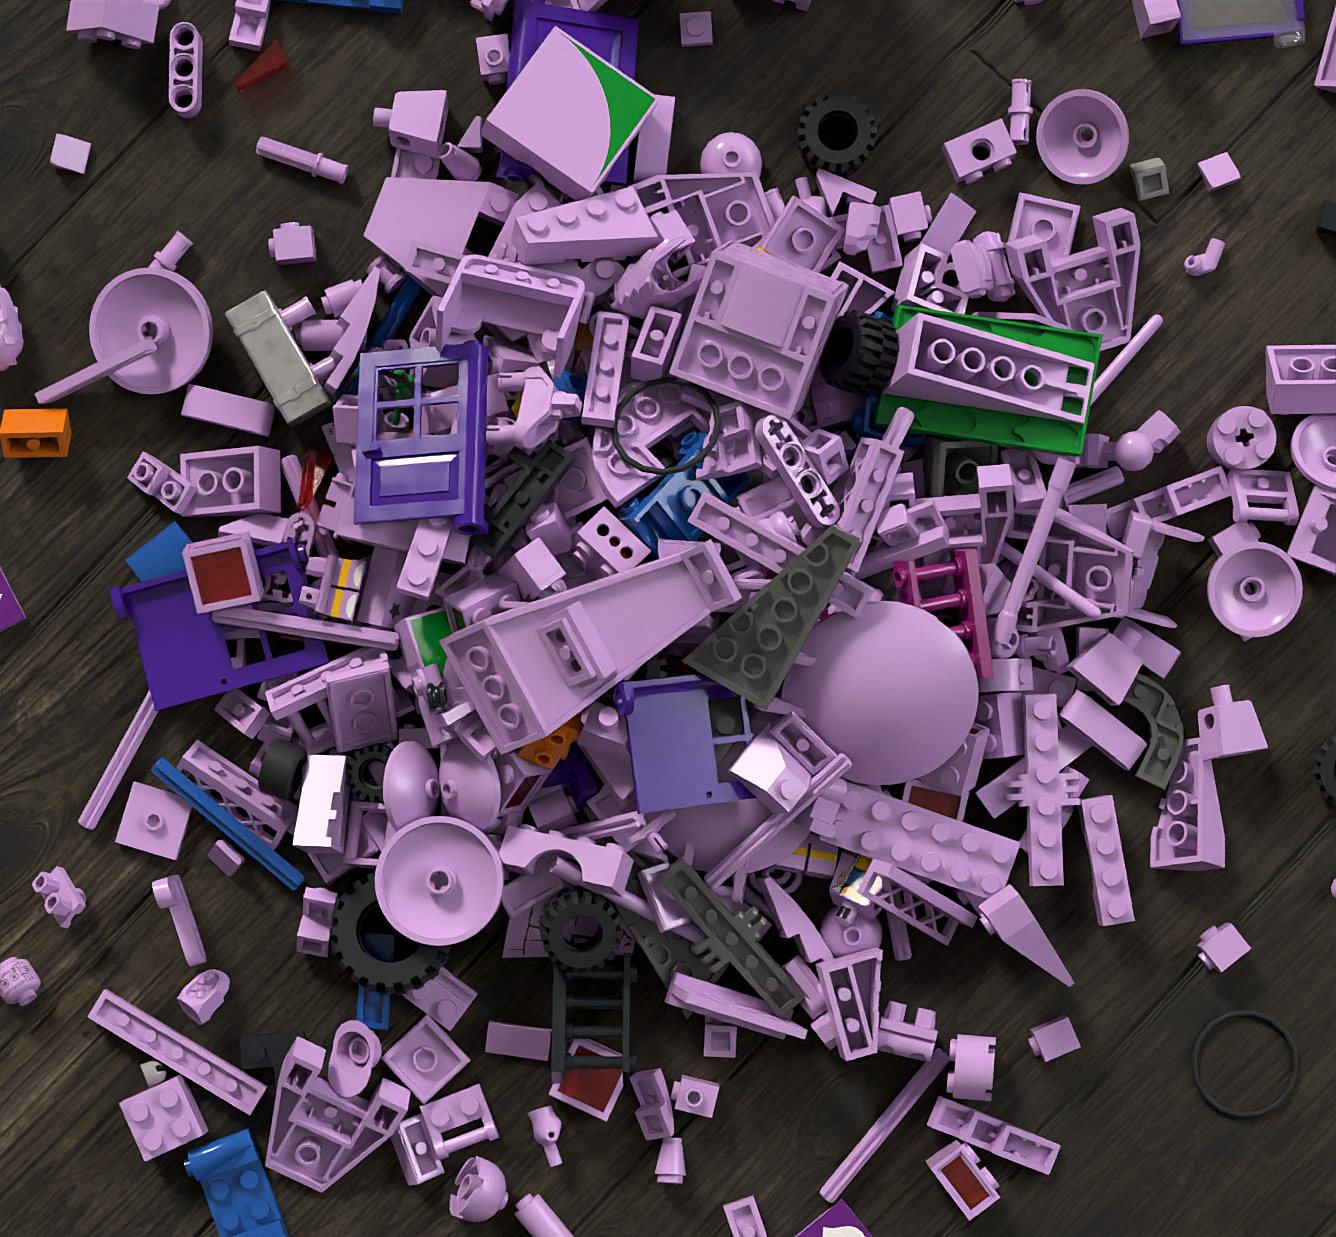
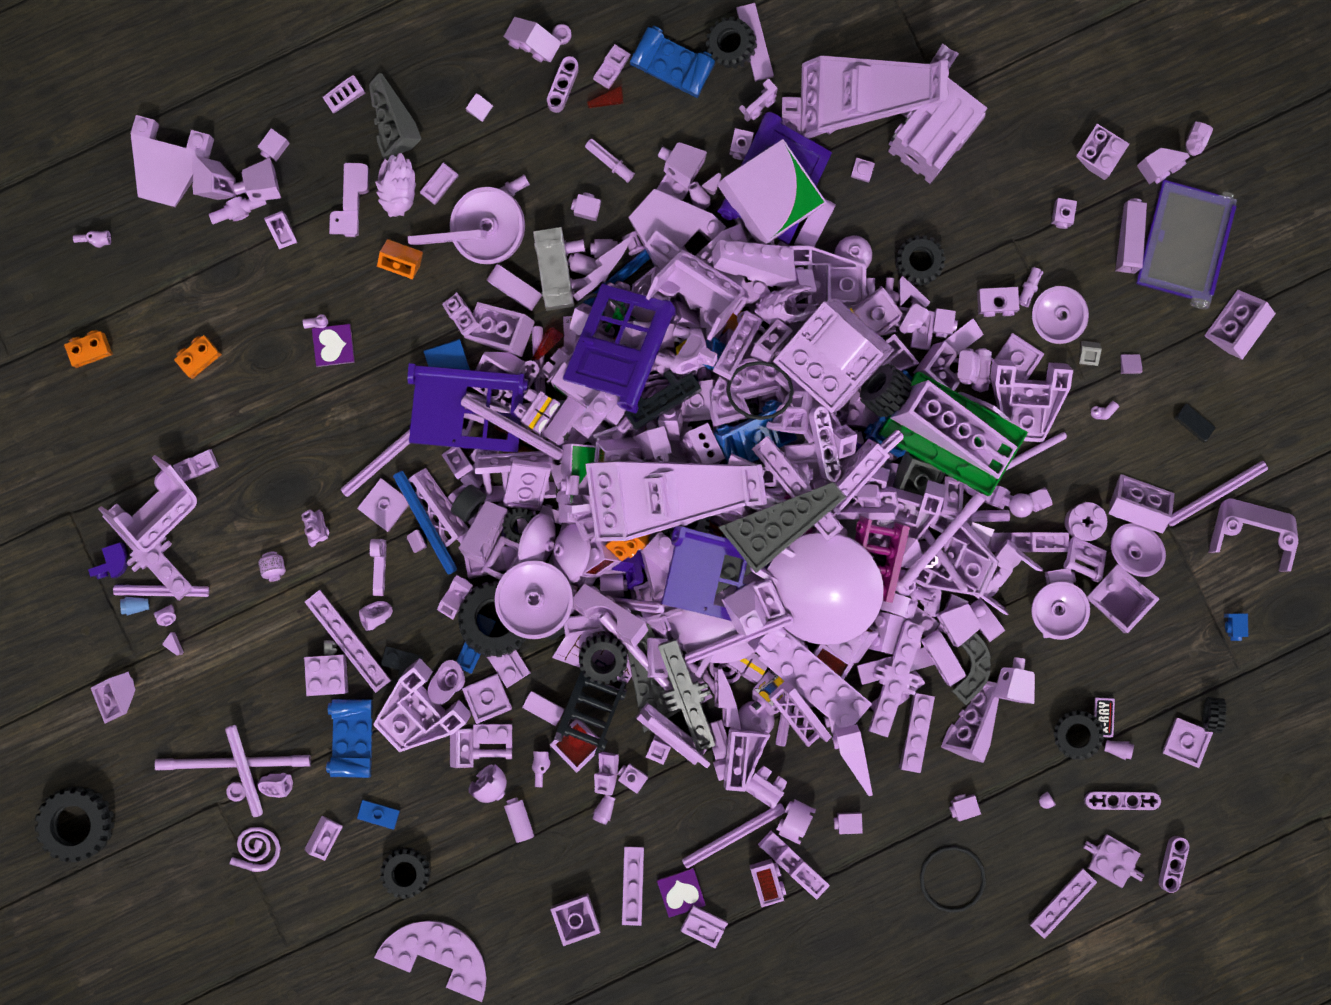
camera: 20 degrees right, 0 degrees up
piece [182,531,264,614] -> none
black bush [427,681,448,712] -> none
none -> lavender tile [420,163,459,205]

